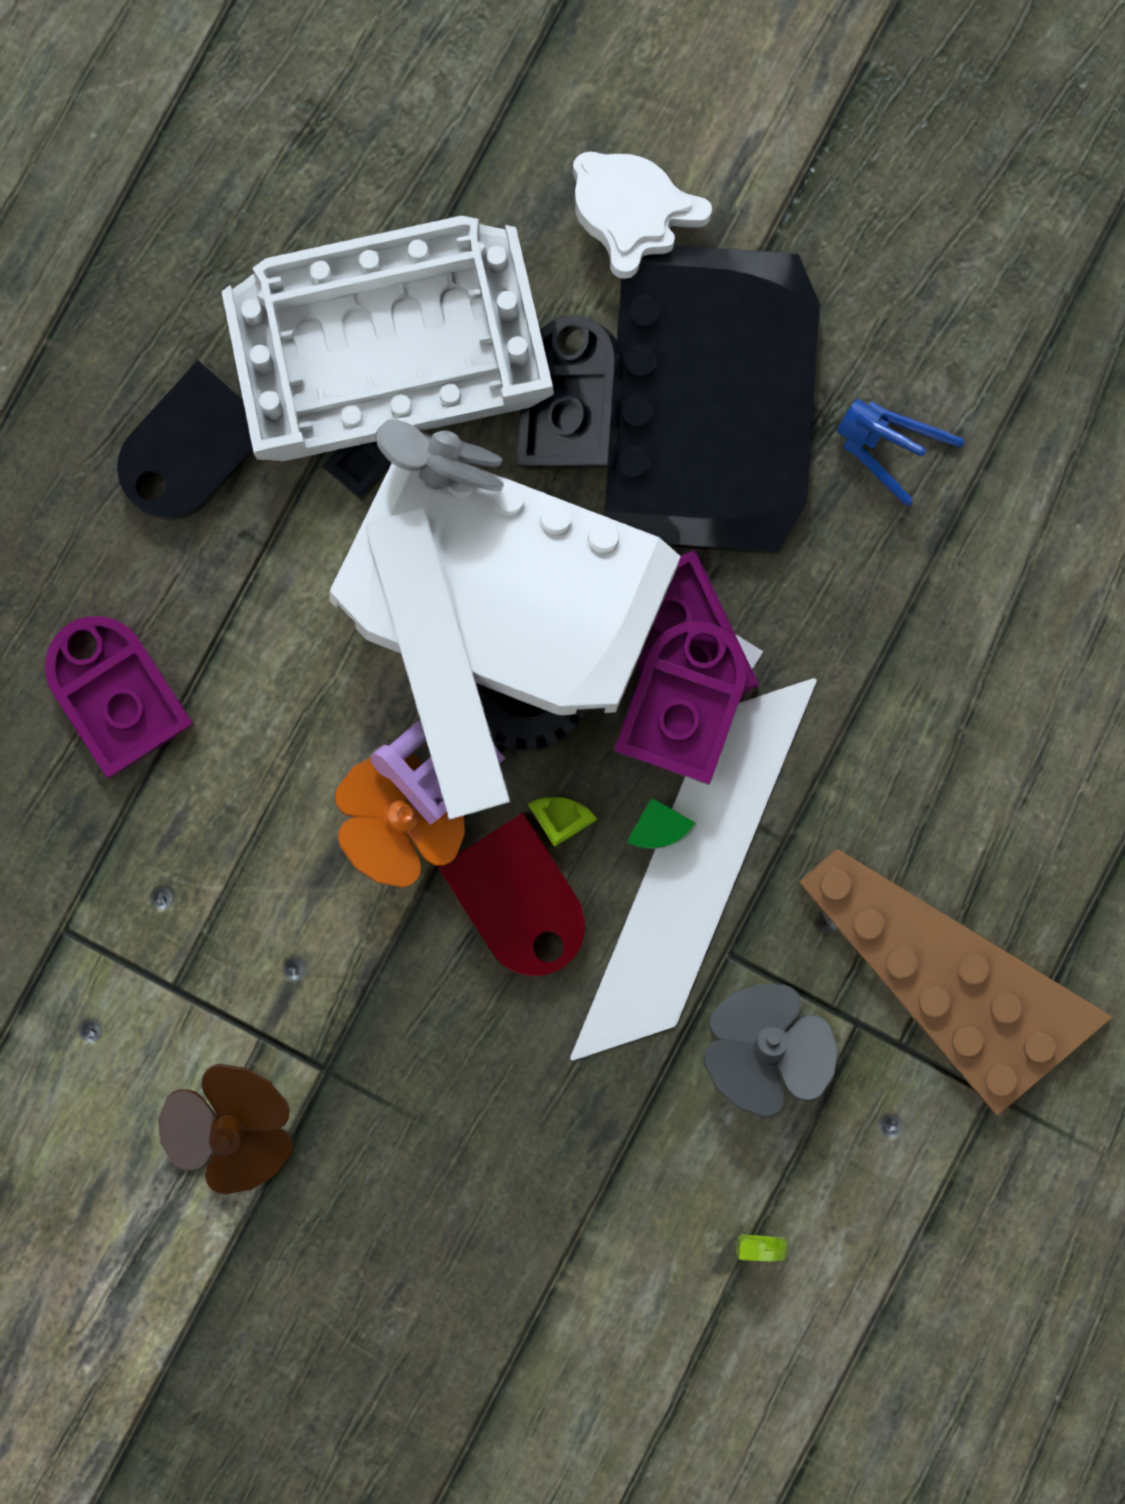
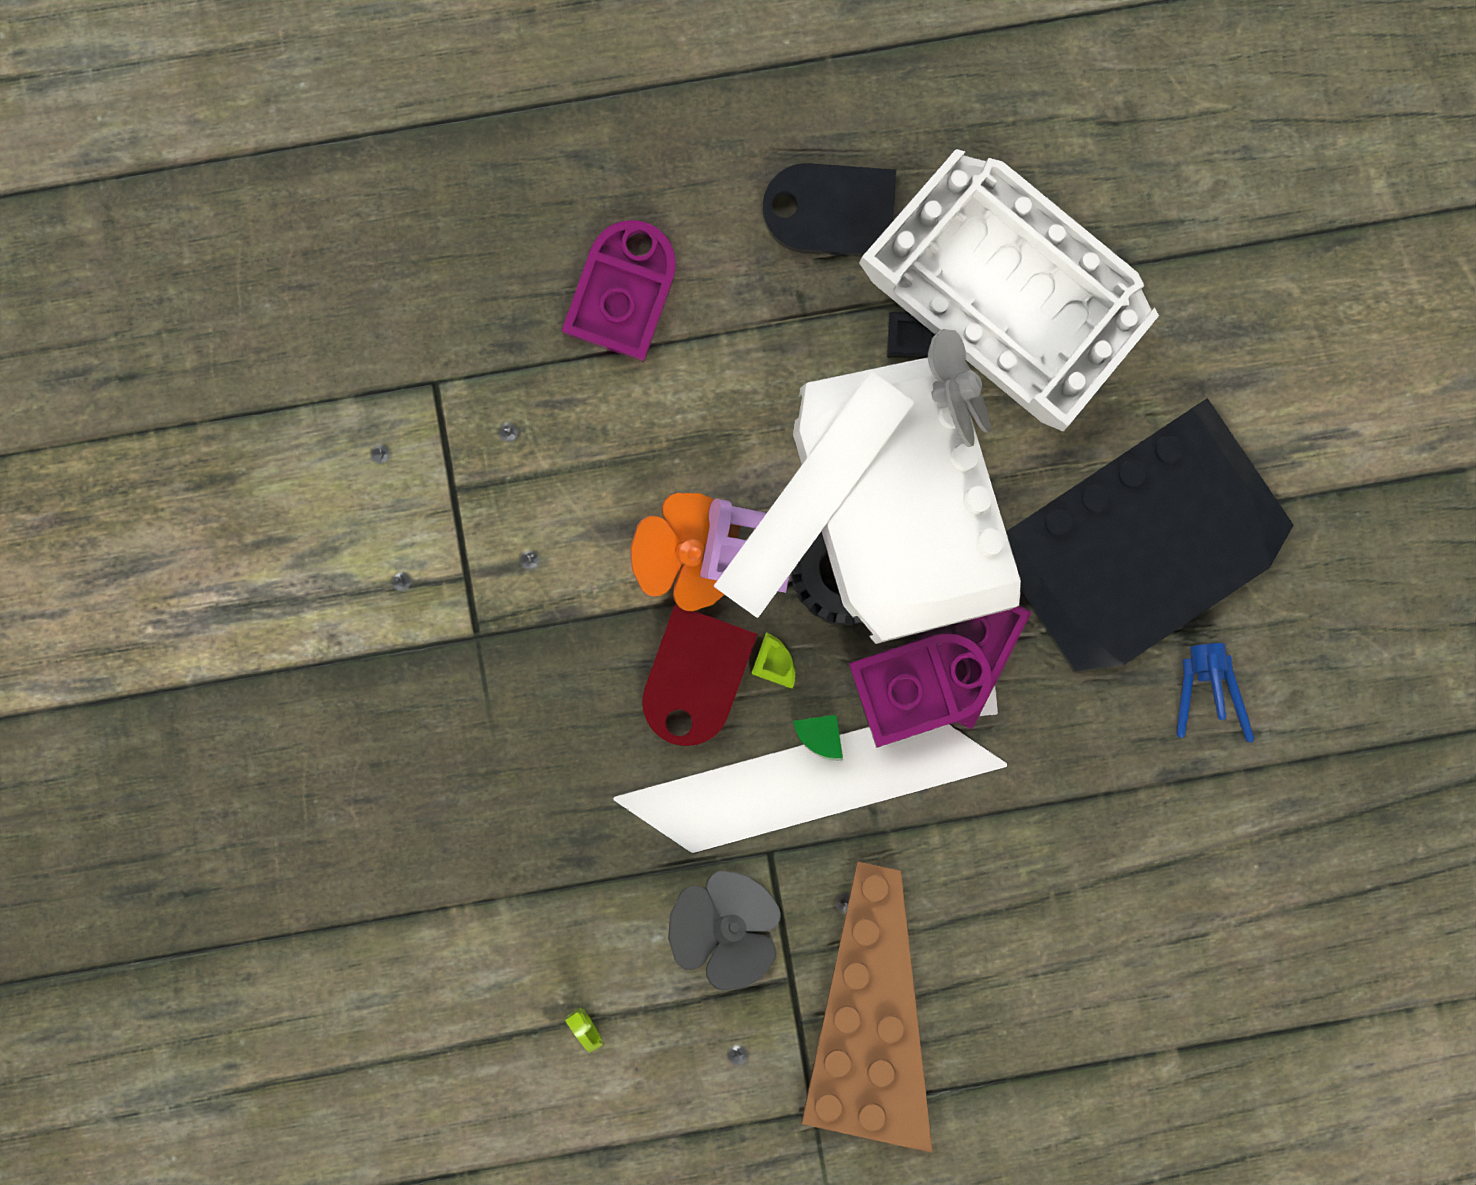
camera: 50 degrees right, 0 degrees up
reddish brown piece [158,1064,293,1195] -> none
black tile [517,315,623,469] -> none
white tile [573,152,712,279] -> none

